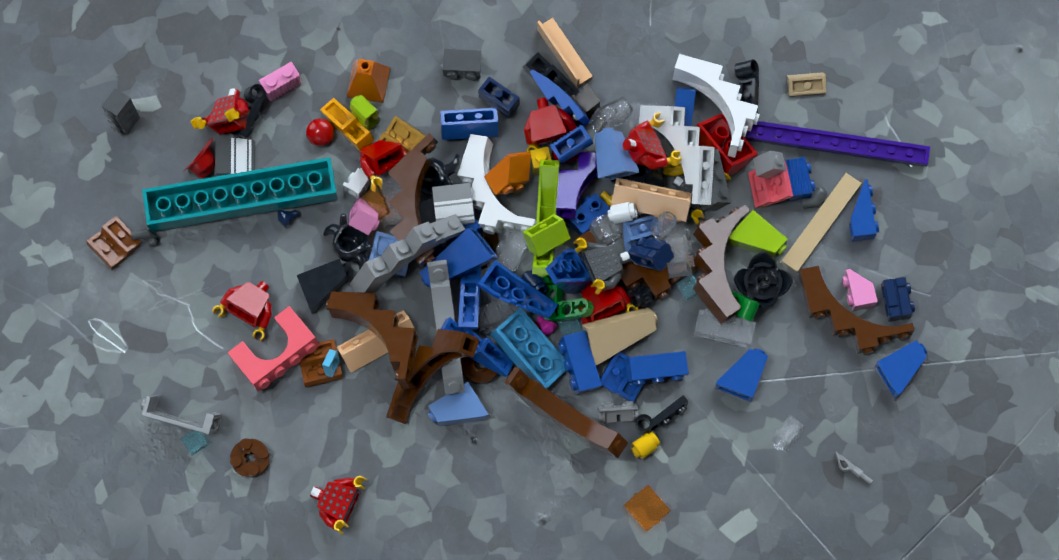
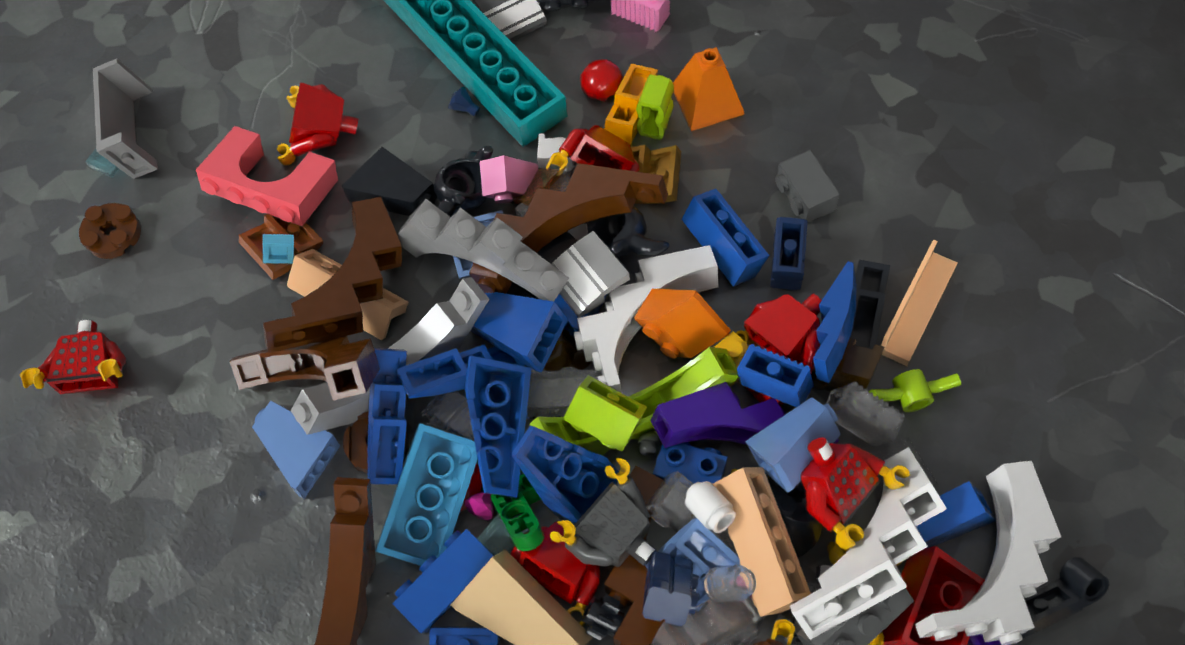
camera: 65 degrees right, 10 degrees down
none -> lime piece [867,369,961,412]

